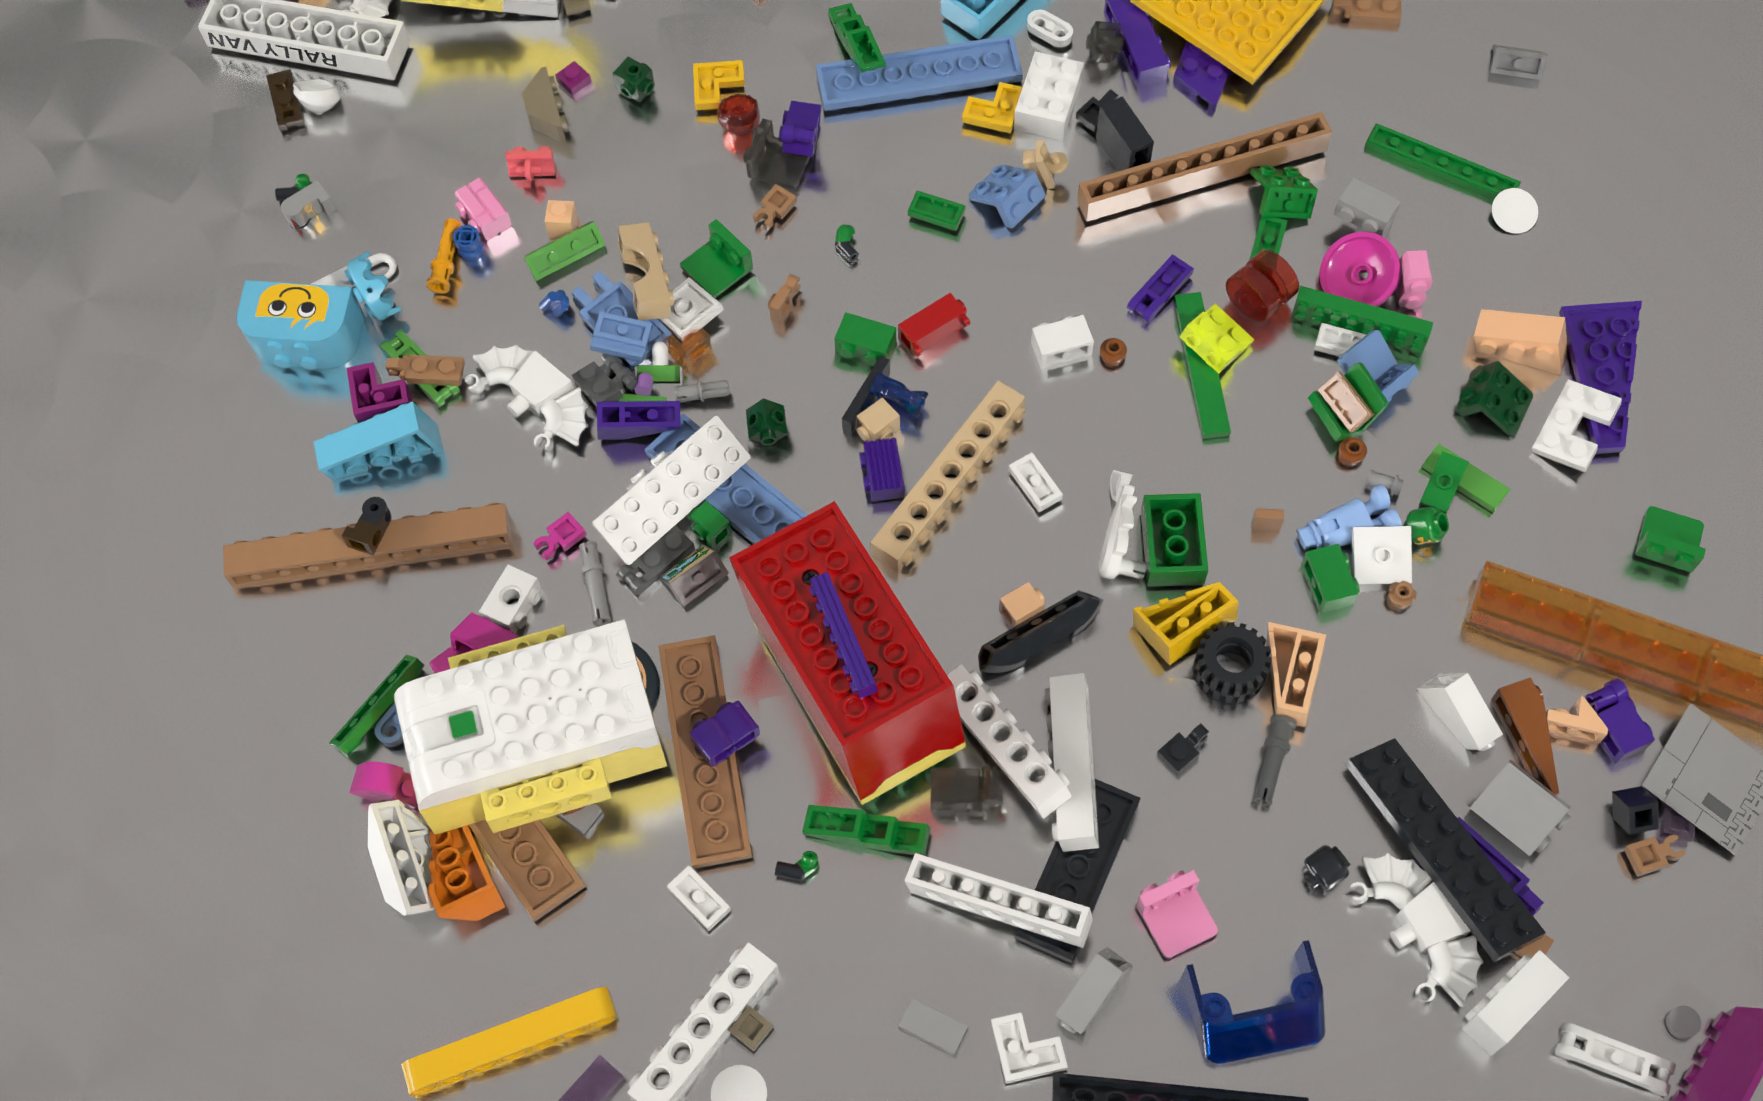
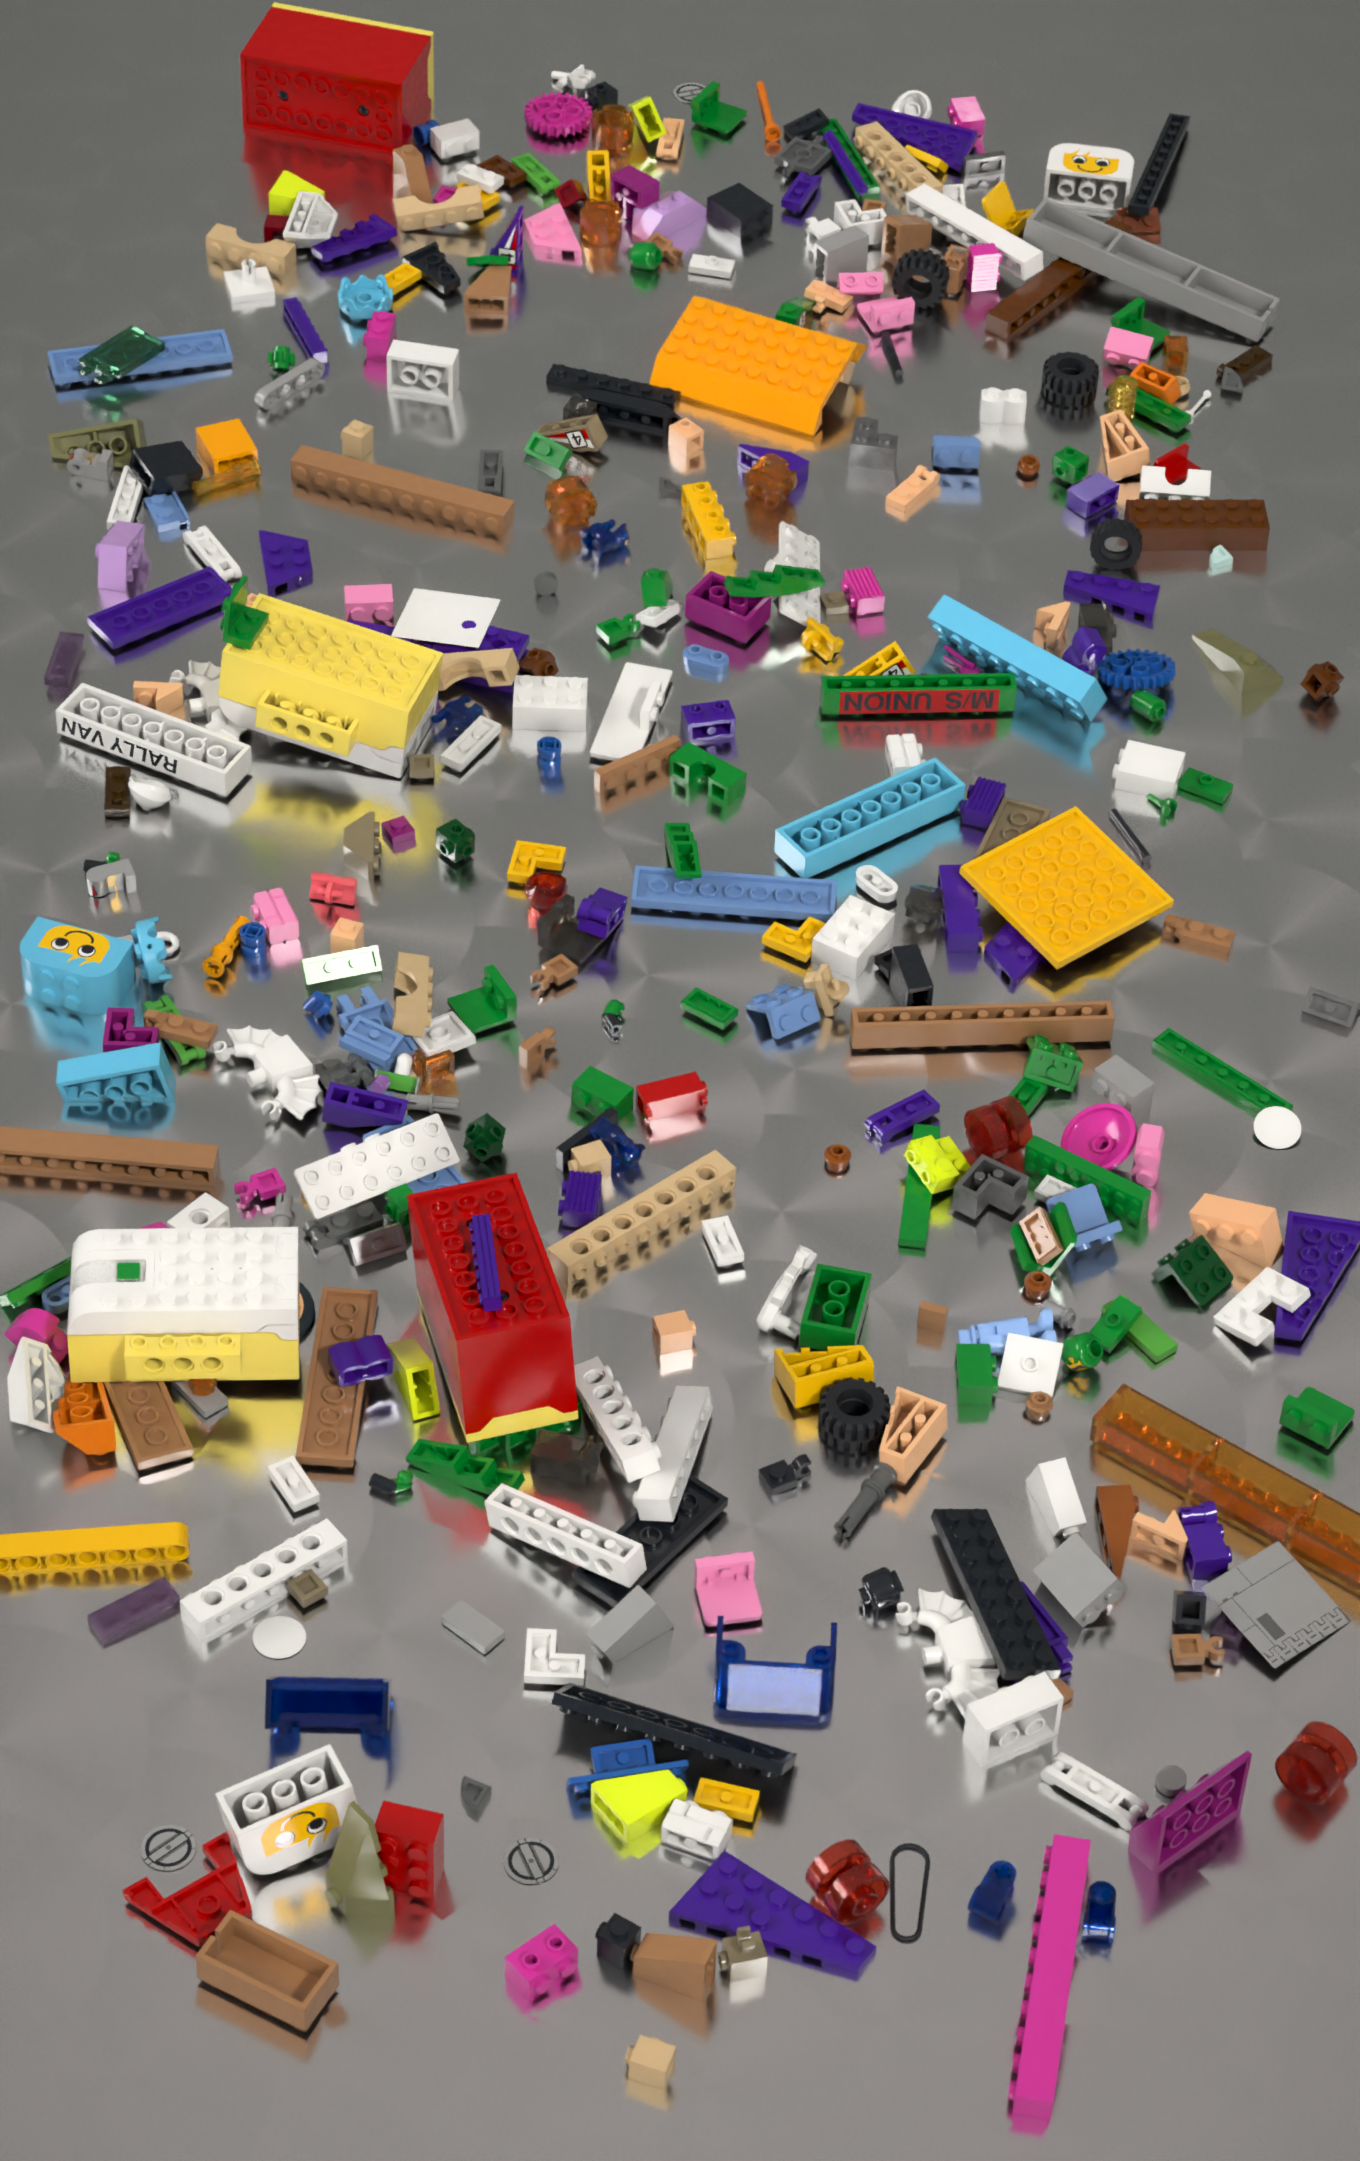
camera: 10 degrees right, 20 degrees down
leg [342,497,392,556] -> none
black brick [978,590,1103,673] -> none
white brick [1031,315,1094,369] -> none
none -> neon yellow slope [387,1337,441,1420]
none -> flat silver brick [952,1154,1029,1219]

